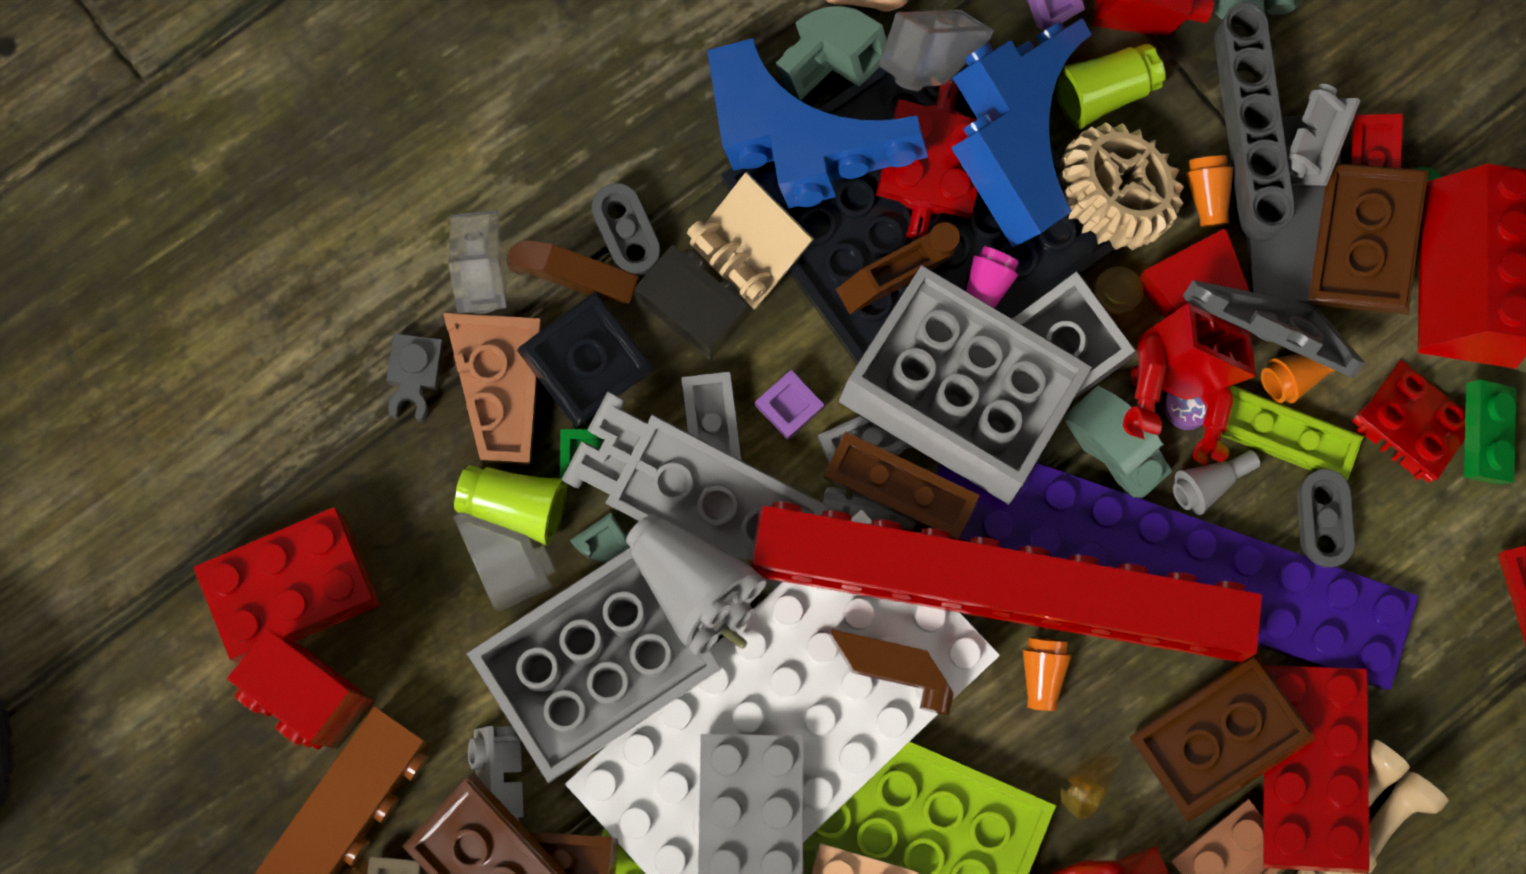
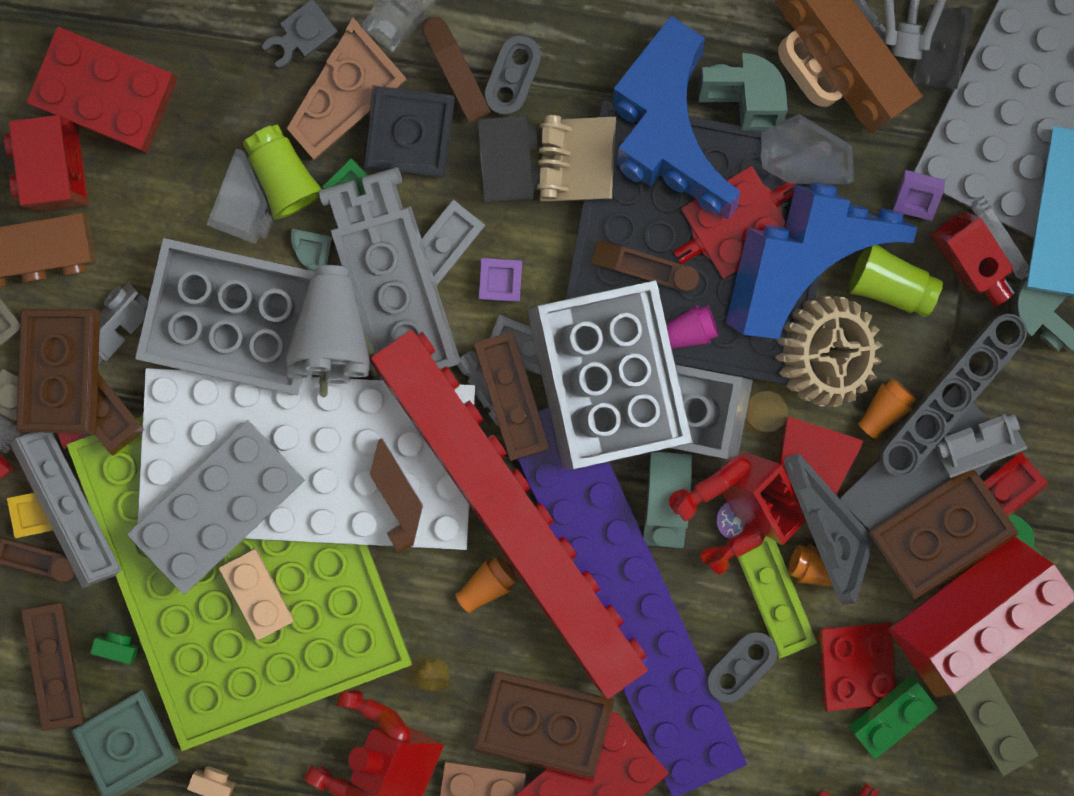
camera: 50 degrees right, 10 degrees up
light grey cone [1173,450,1260,515] -> none

